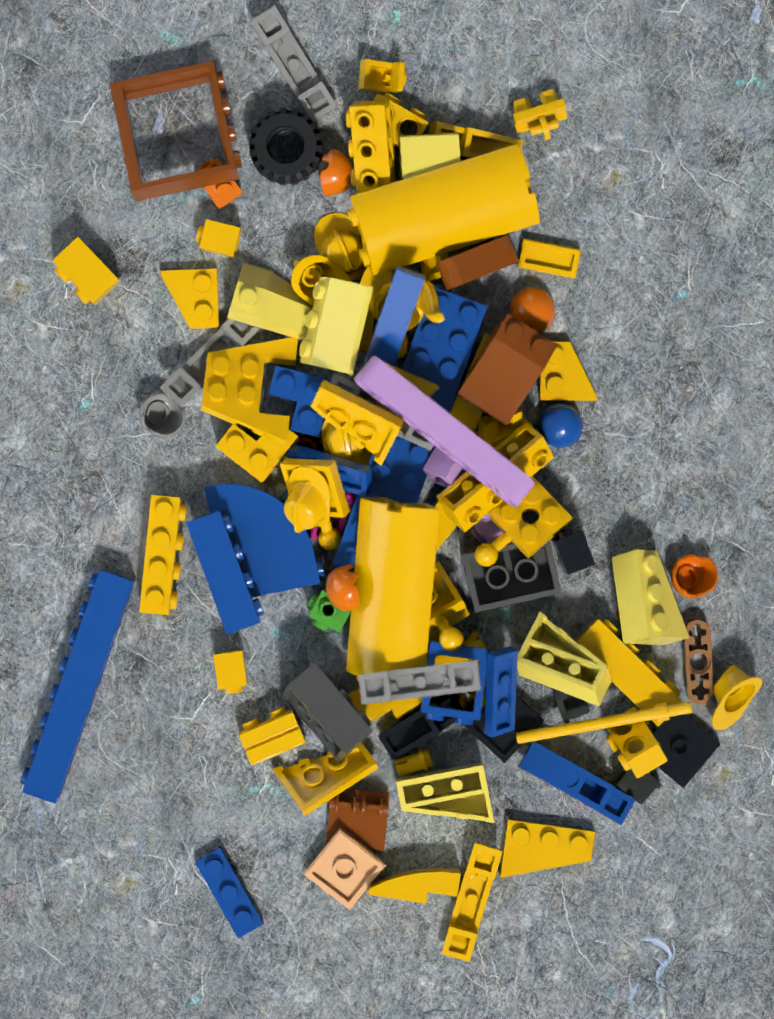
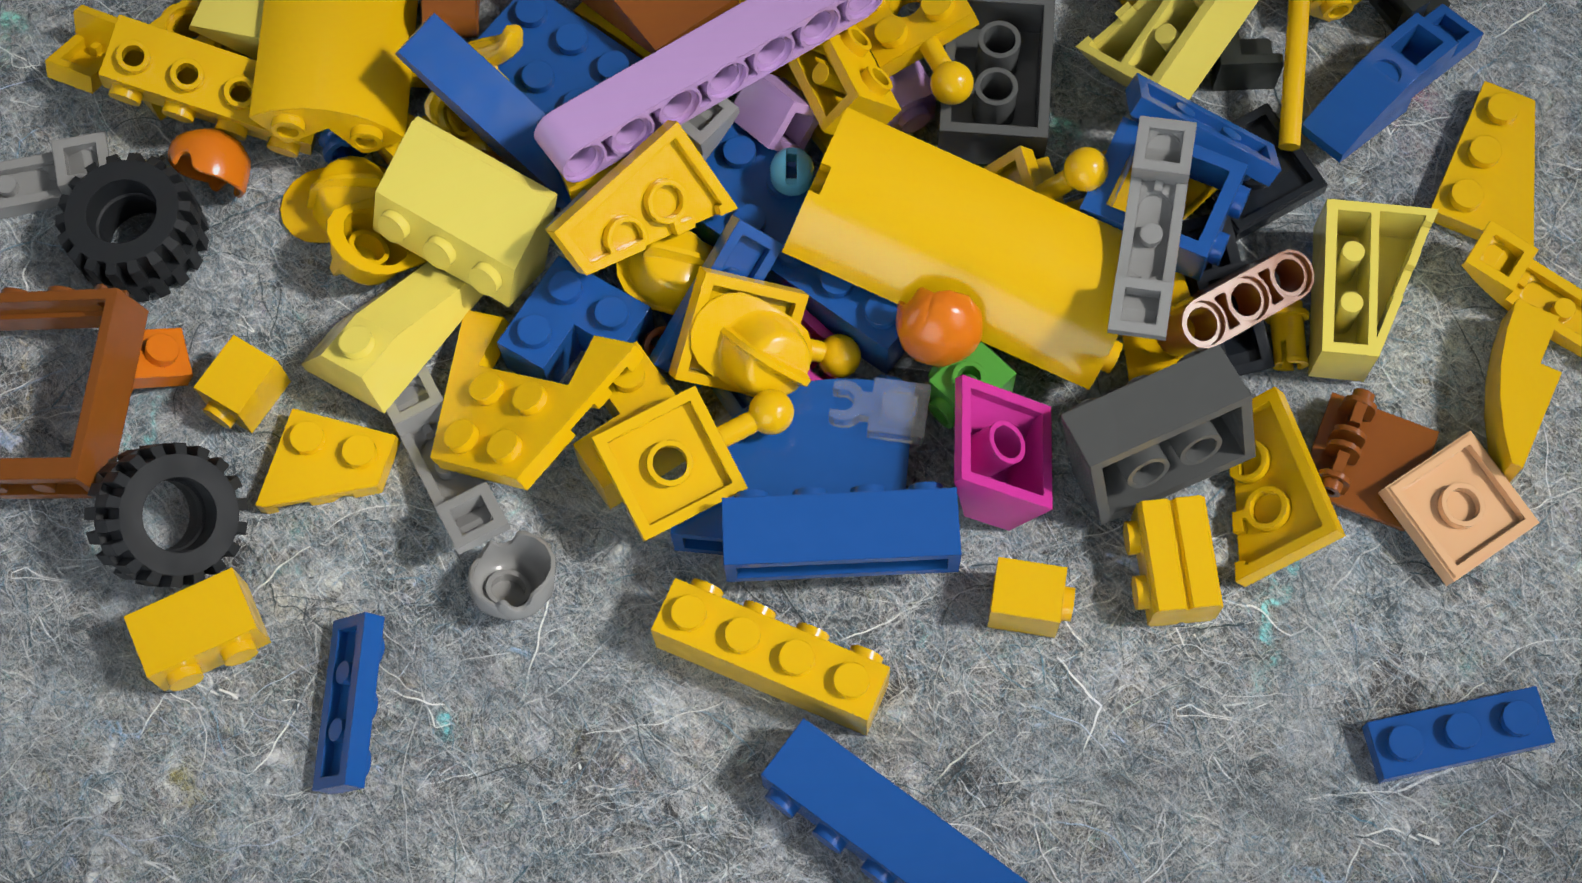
camera: 70 degrees left, 20 degrees down
none -> black tyre [84,442,248,588]
none -> blue plate [312,612,385,795]
none -> yellow plate [591,386,794,542]
none -> medium azure hinge [770,147,814,196]
none -> clear plate [829,377,931,445]
none -> dark pink slope [954,374,1053,531]
none -> dark orange beam [1157,249,1314,357]

